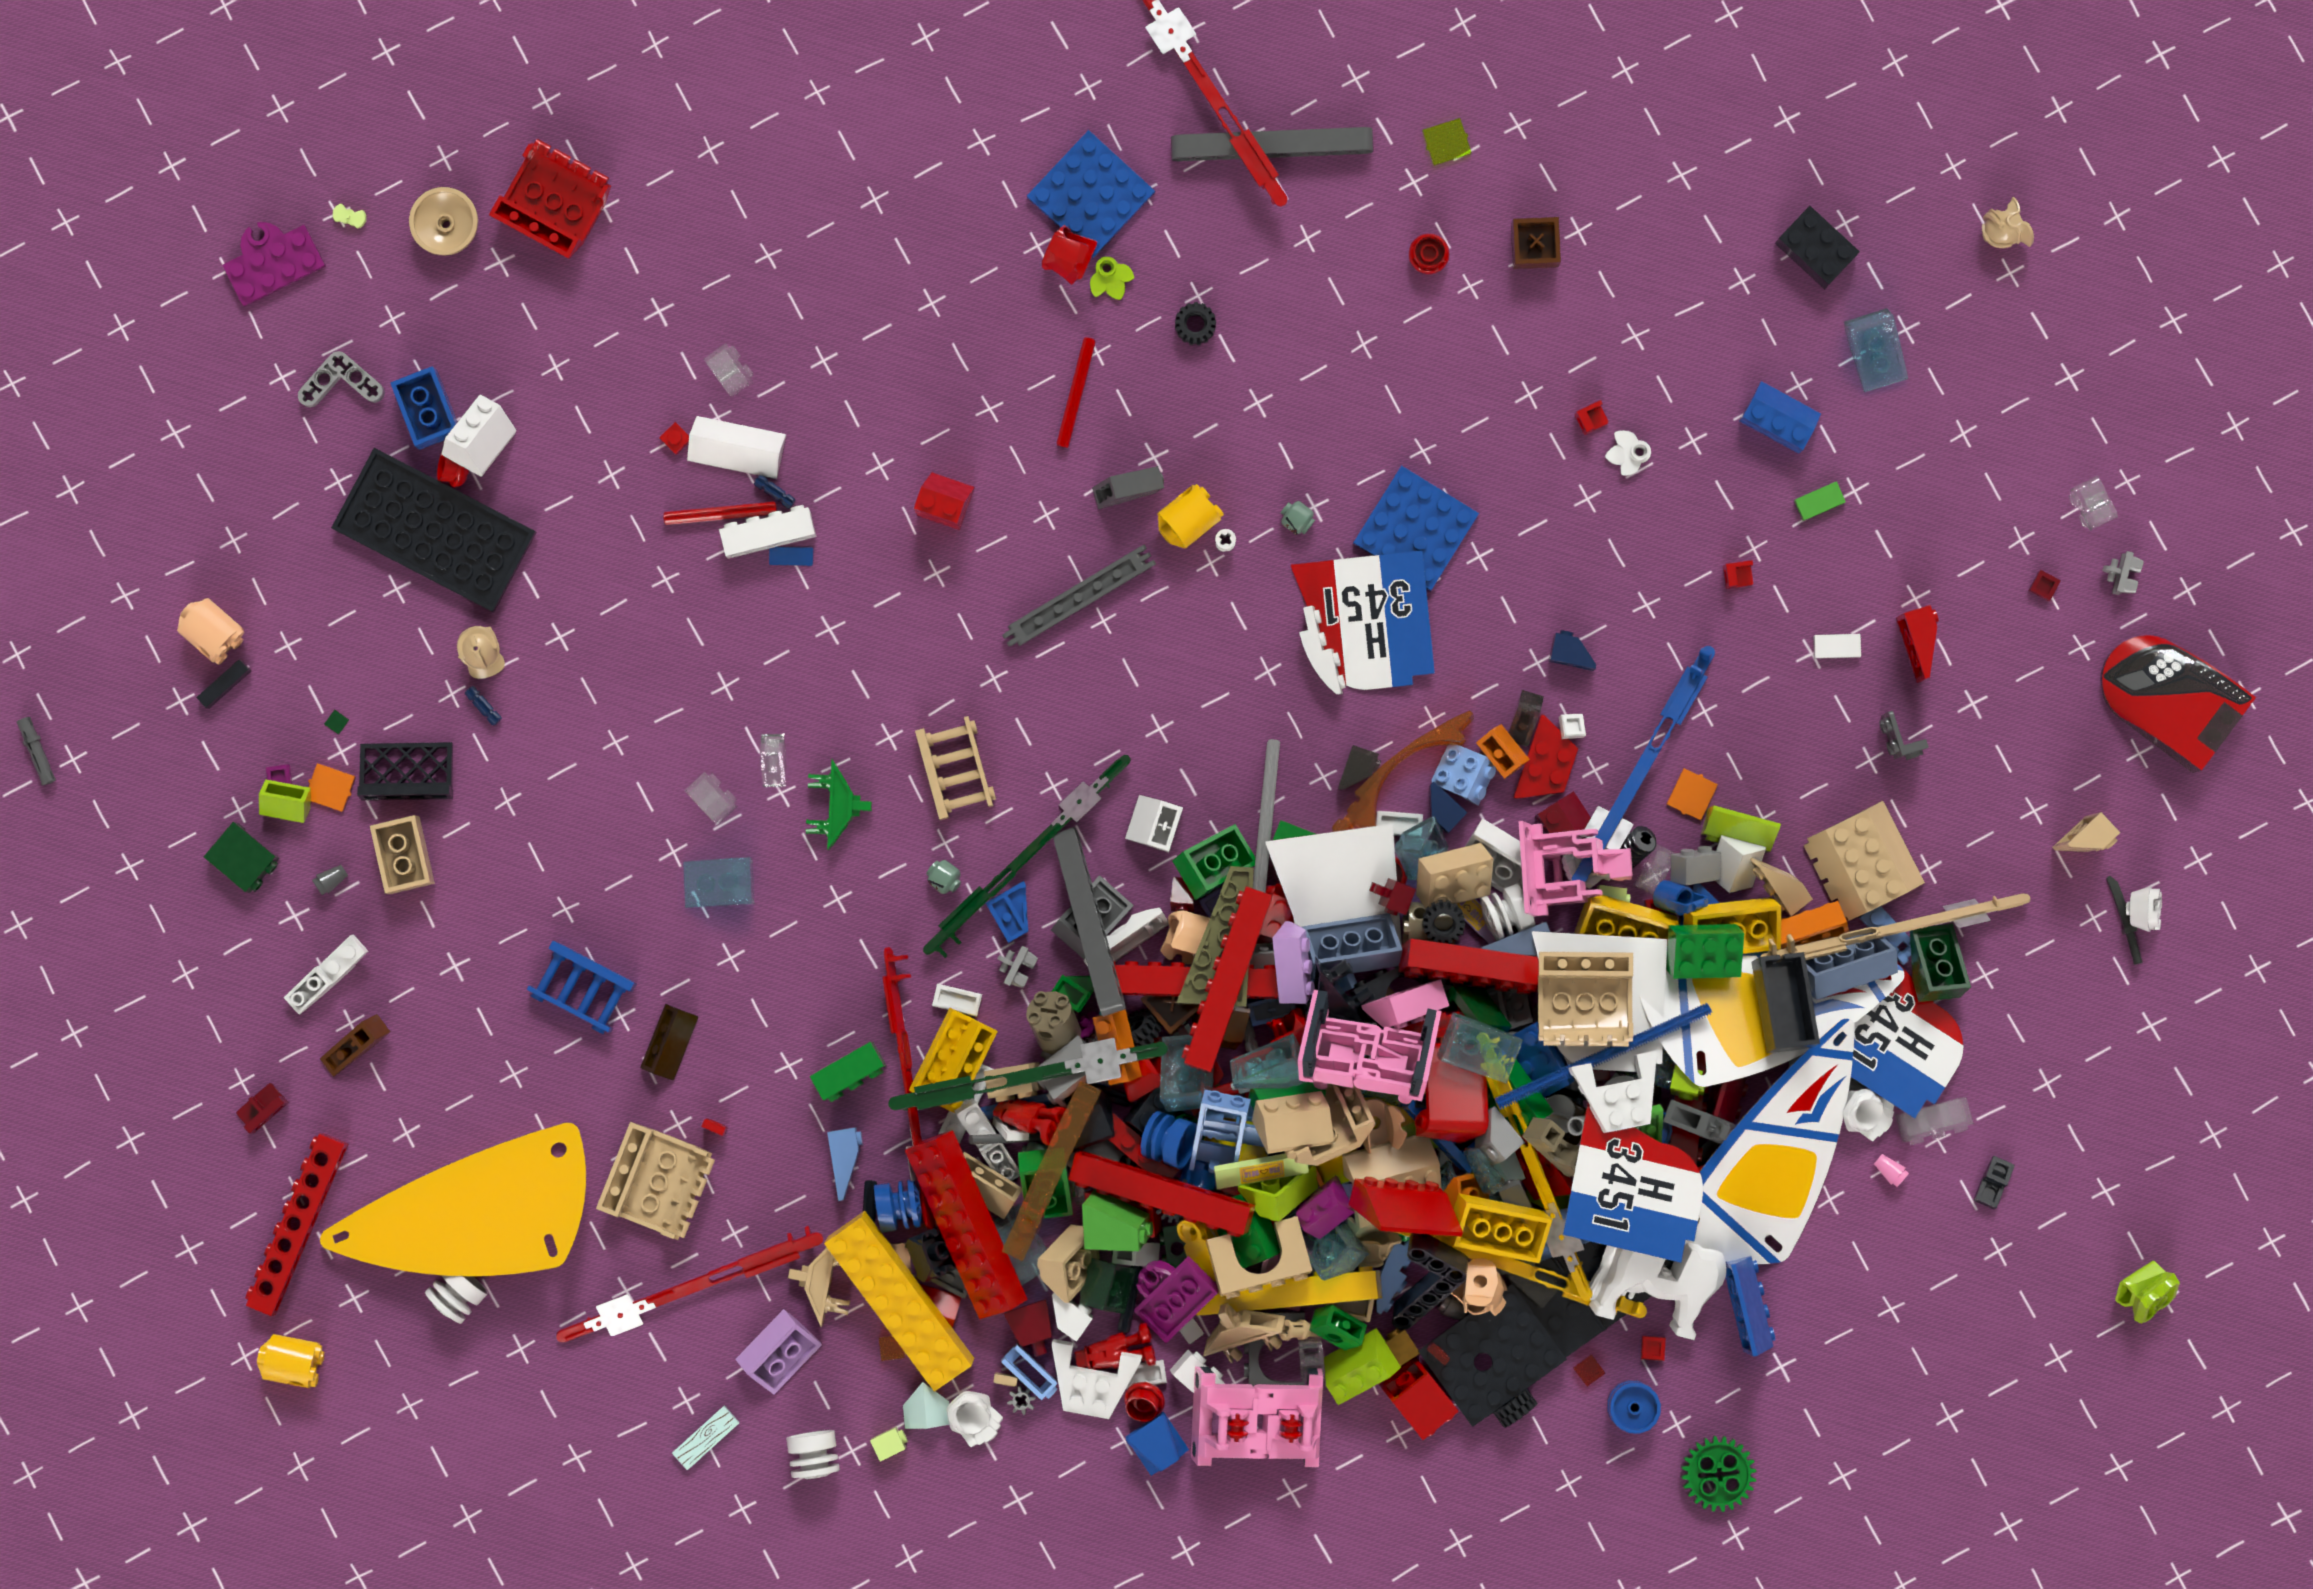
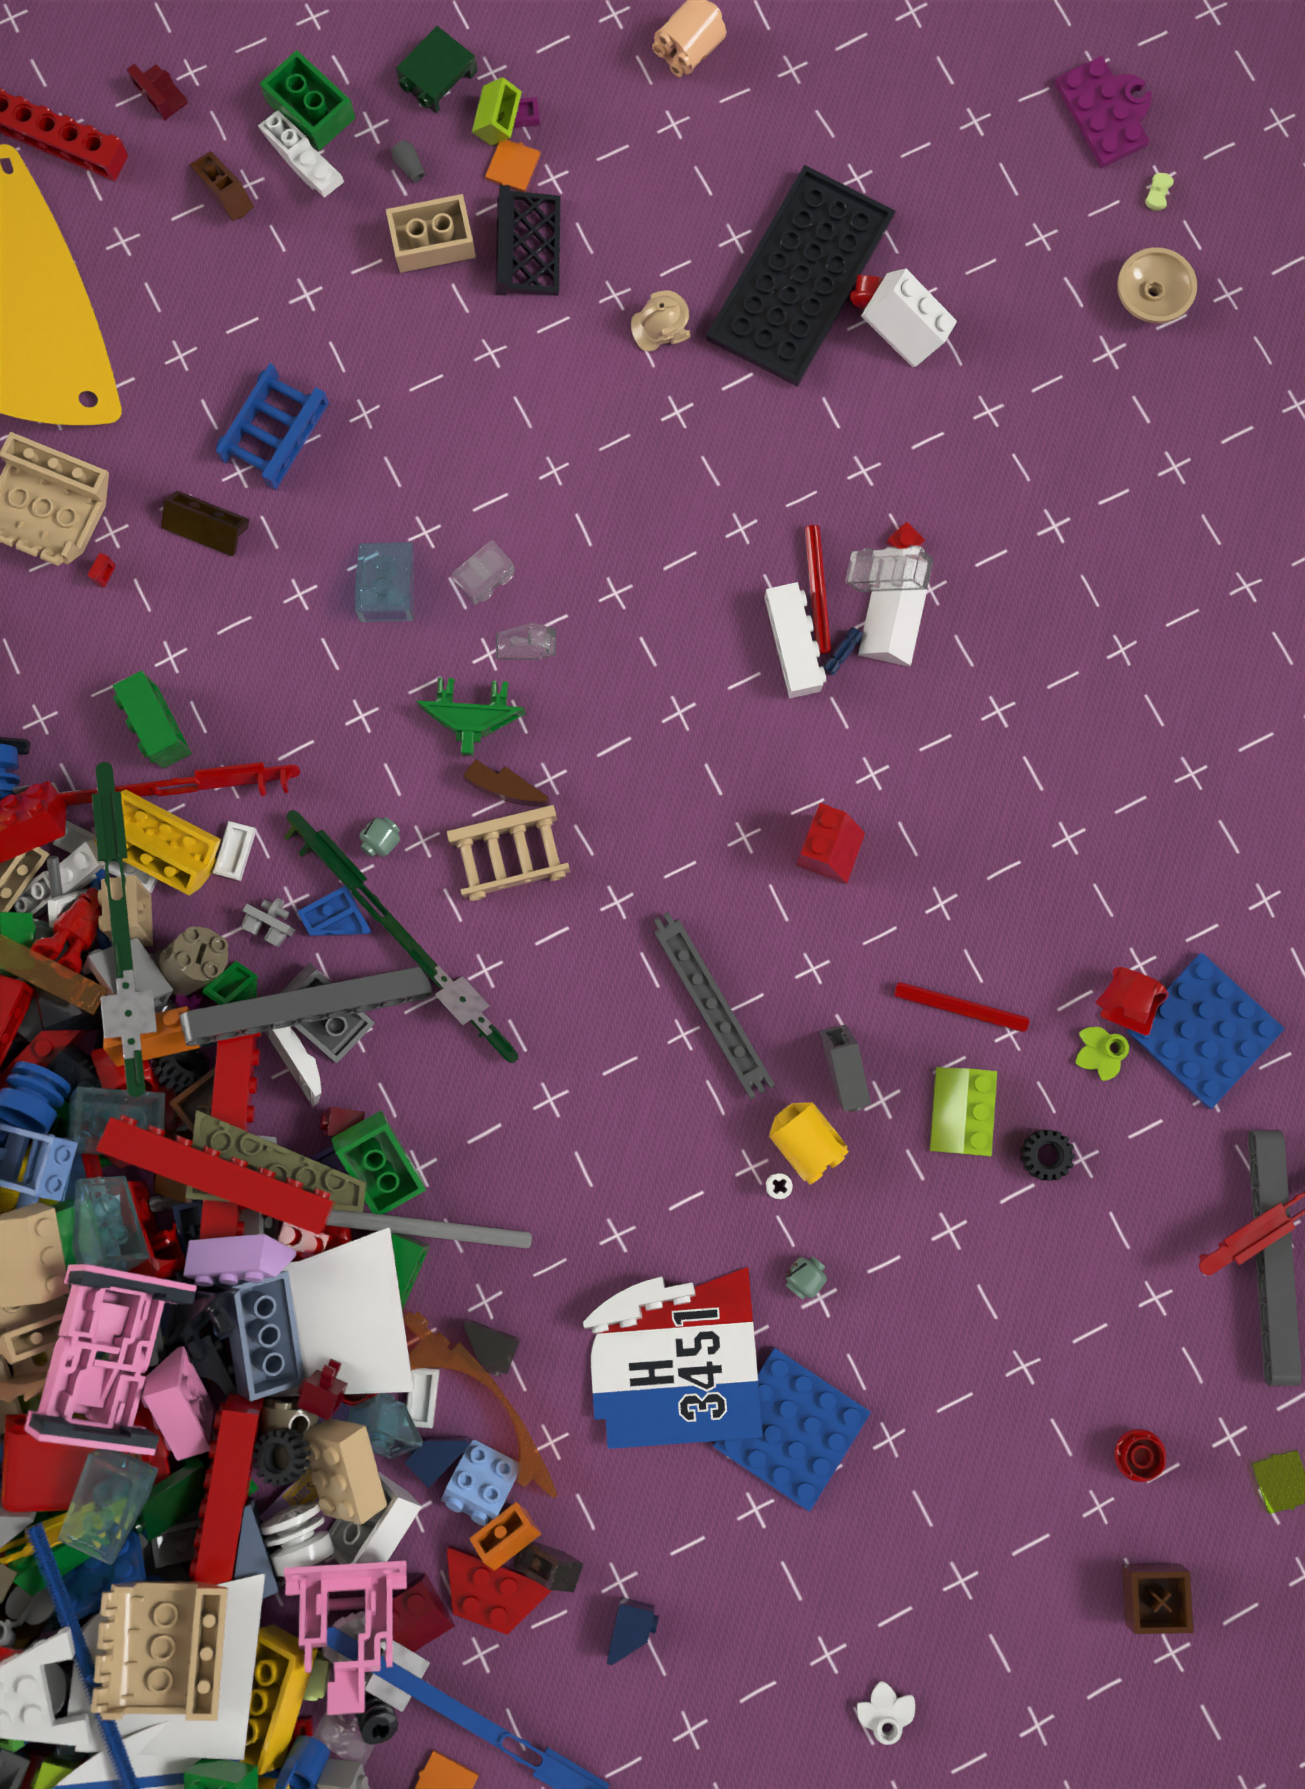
camera: 90 degrees right, 5 degrees down
black piece [196,659,251,709] -> none
light grey beam [298,351,385,408] -> none
dark green sticker [324,709,349,735] -> none
blue brick [390,366,458,450] -> none
dark blue axle [465,686,502,726] -> none
red slope [489,139,611,259] -> none
clear brick [704,343,754,398] -> none
blue sticker [769,547,813,566] -> none
medium blue slope [827,1127,863,1201] -> none
white slope [1125,795,1183,853] -> none
light nougat piece [1160,910,1210,964] -> none
white tile [1559,714,1586,739] -> none
red panel [1574,400,1609,435] -> none
none -> green brick [259,50,356,151]
none -> reddish brown slope [463,759,550,807]
none -> clear brick [845,546,934,592]
none -> lime slope [930,1067,997,1156]

